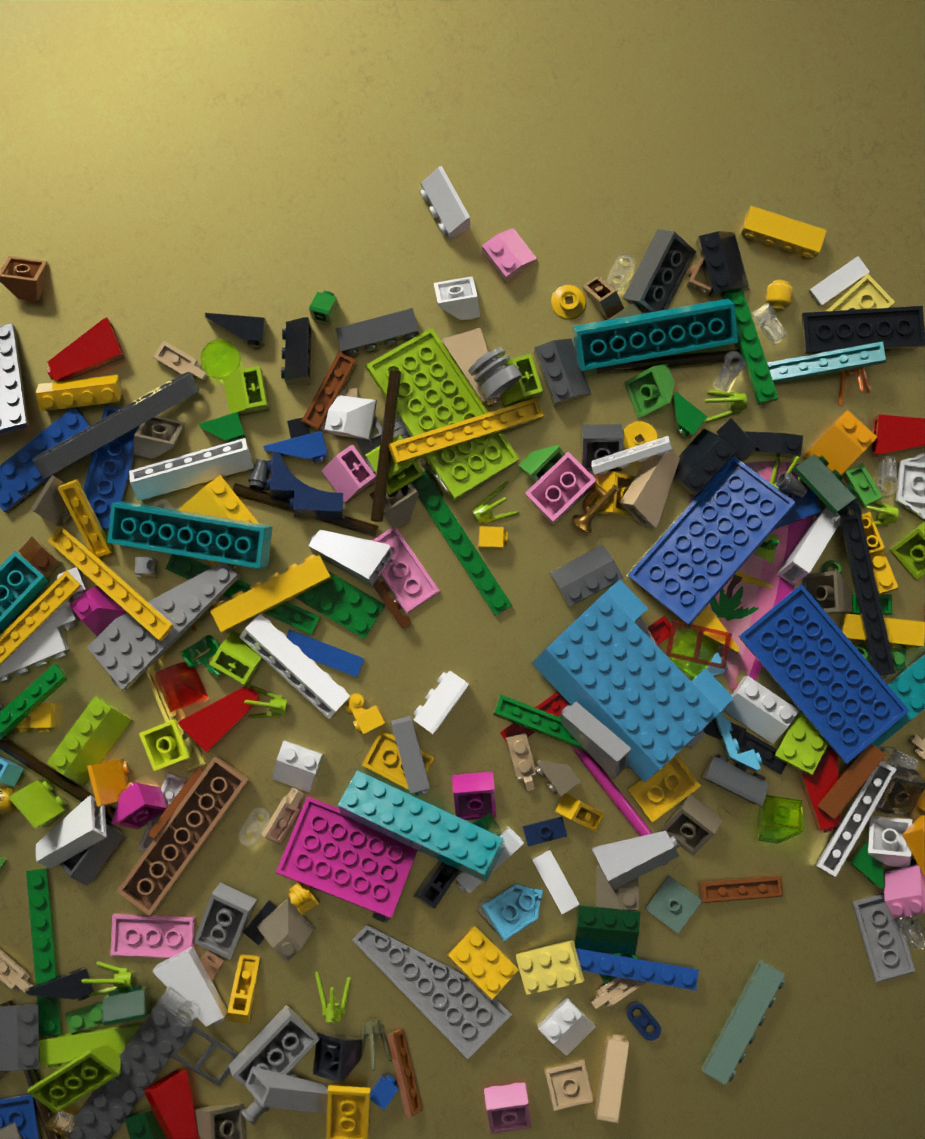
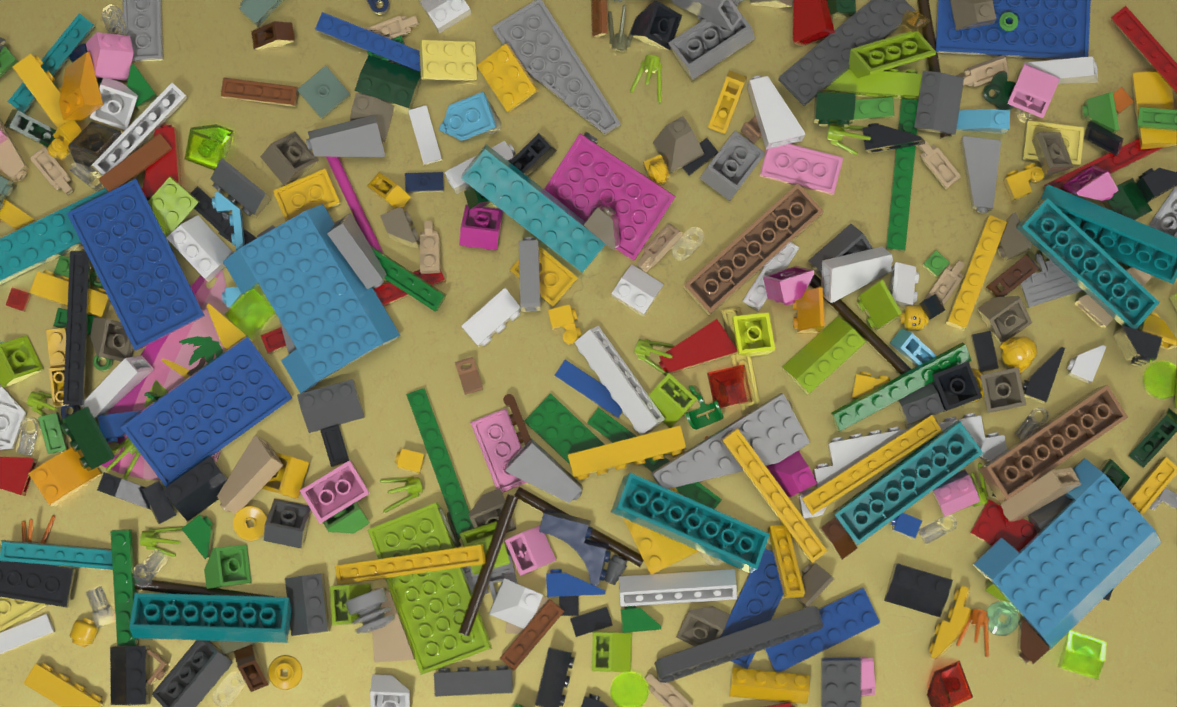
camera: 165 degrees left, 0 degrees up
light grey leg [135,557,158,578] -> none
dark orange tile [148,768,203,839] -> none
clear piece [158,987,201,1027] -> none
dark grey window [170,1025,239,1086] -> none
pearl gold piece [572,483,619,533] -> none
white plate [592,436,672,474] -> none
clear red window [665,620,732,669] -> none
dark grey cone [776,472,808,498] -> none
none -> reddish brown slope [251,21,295,50]
none -> black tile [320,424,350,467]
none -> medium nougat bracket [455,357,483,395]
none -> black tile [570,607,613,637]
none -> dark tan slope [584,205,621,250]
none -> white slope [889,262,919,307]

